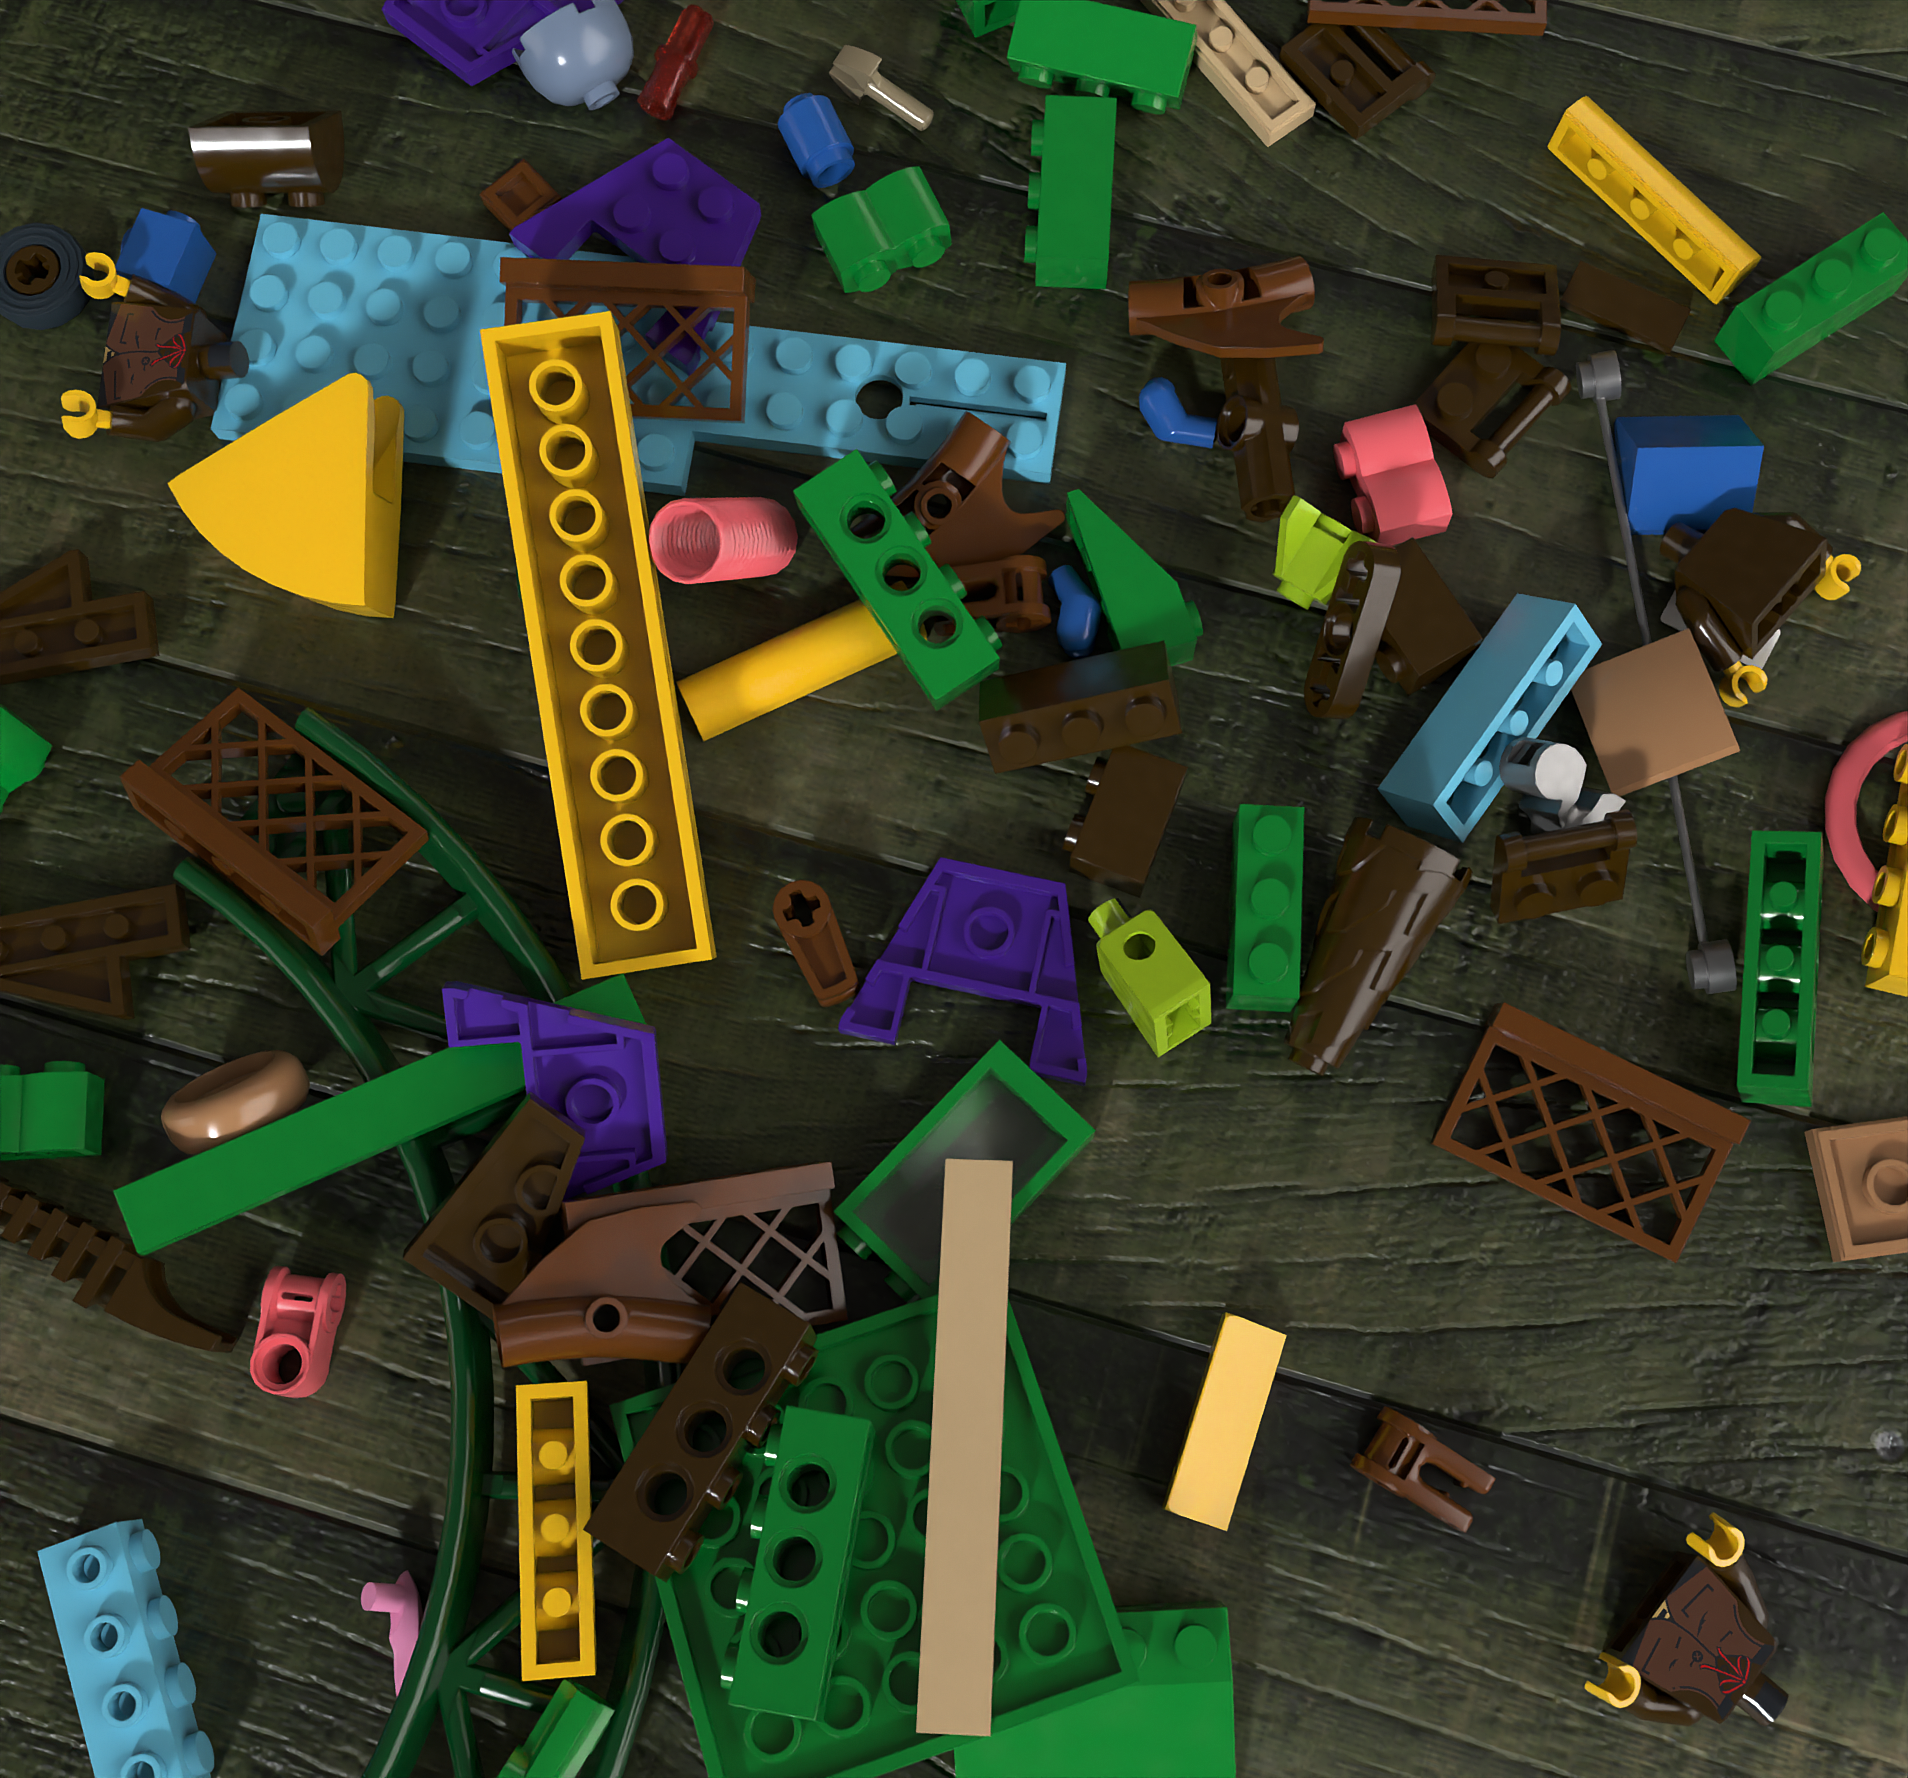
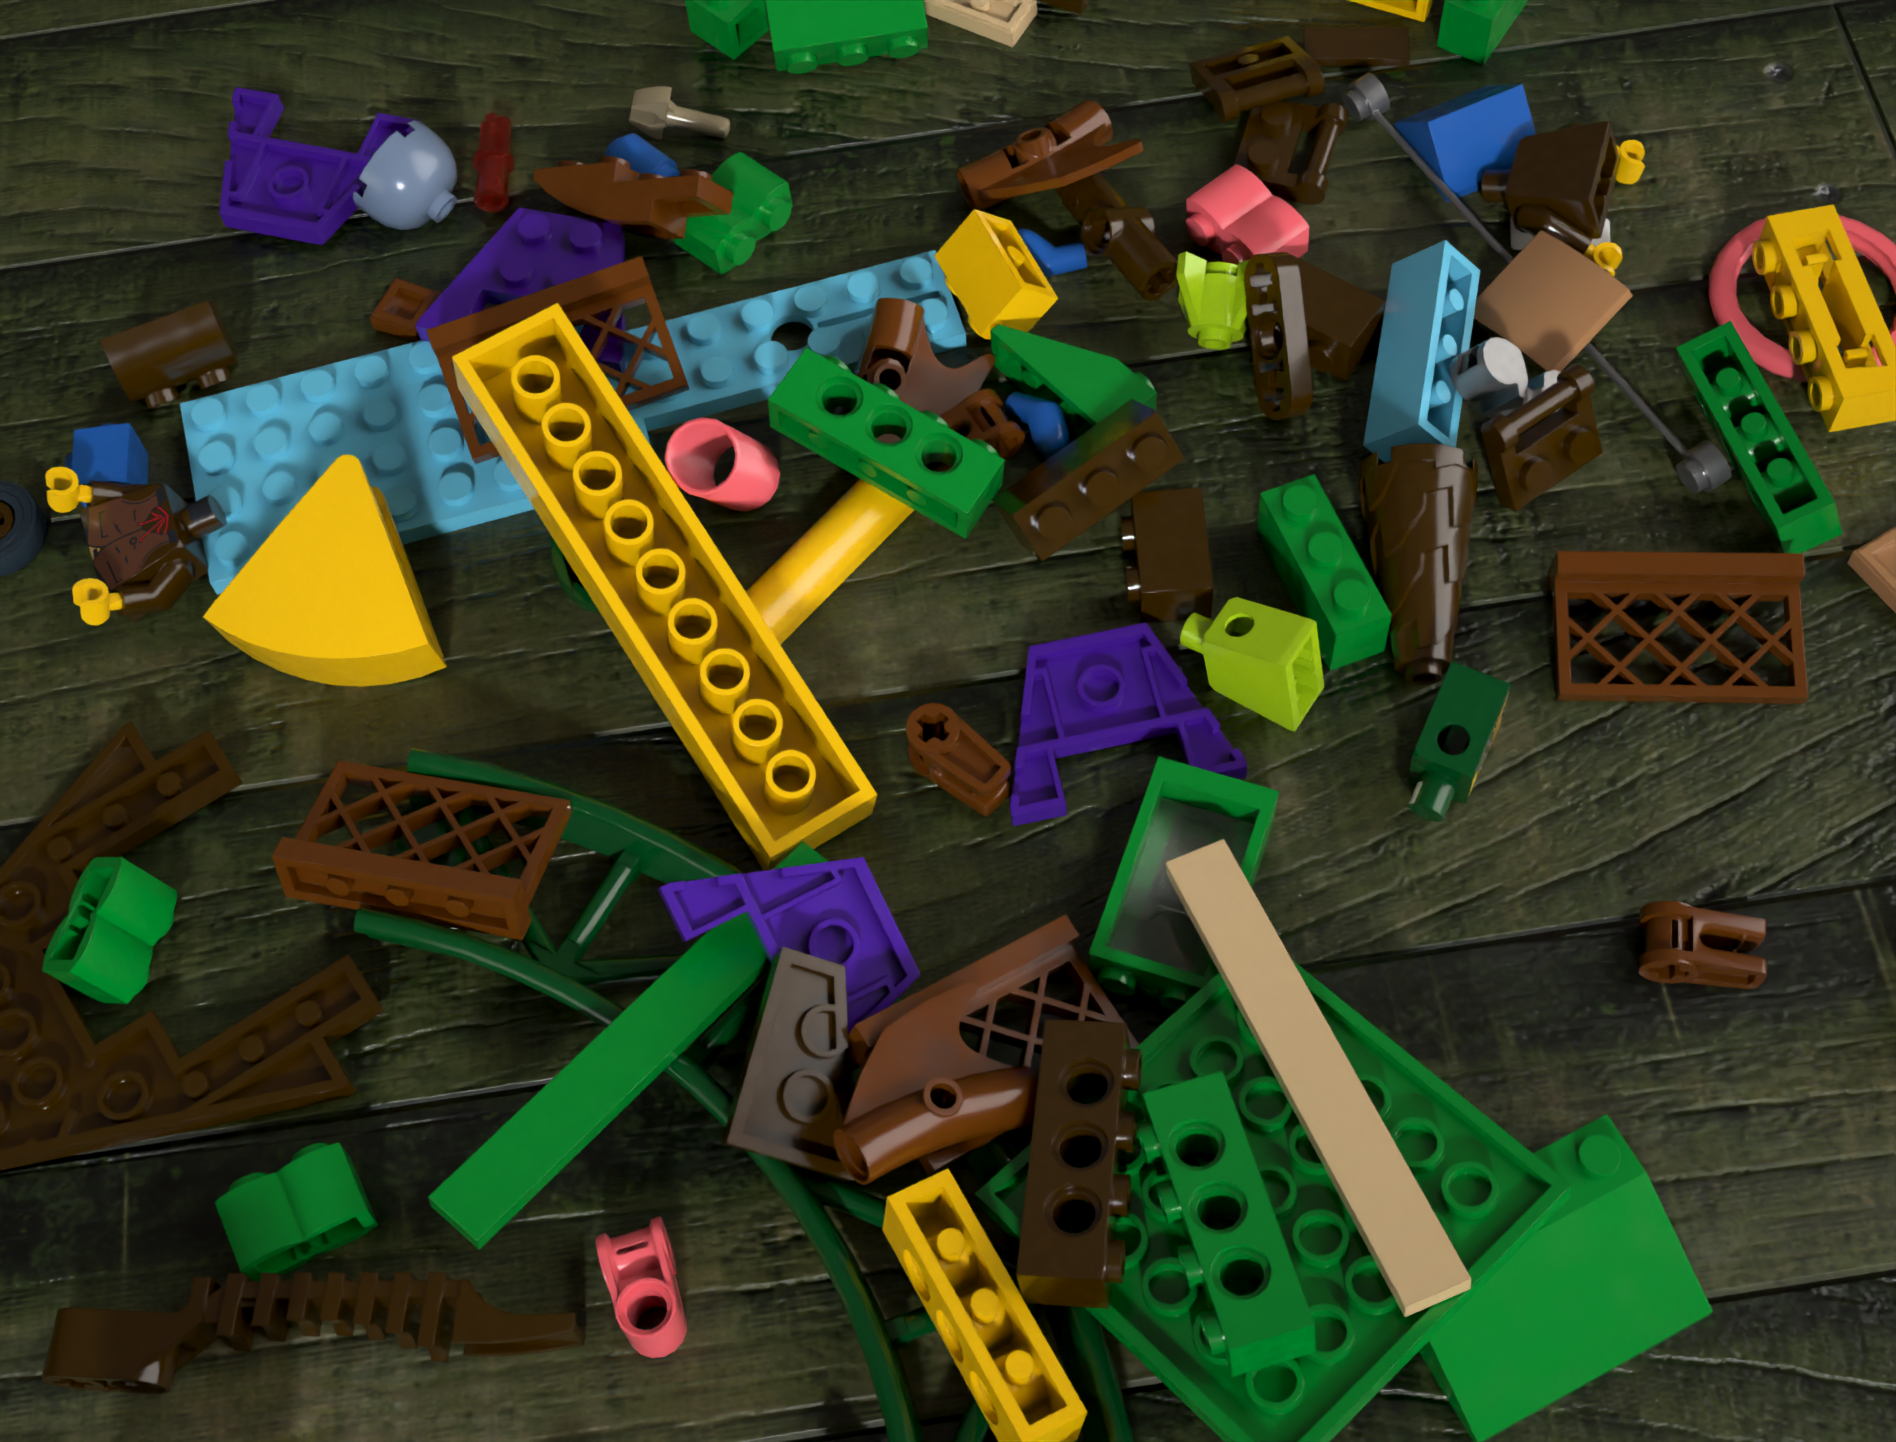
camera: 25 degrees left, 15 degrees down
medium nougat wheel [161,1050,310,1154] -> none
green brick [1024,95,1117,289] -> none
yellow slope [1162,1312,1287,1531] -> none
none -> reddish brown slope [533,156,733,239]
none -> yellow brick [934,209,1058,340]
none -> dark green torso [1408,661,1512,822]

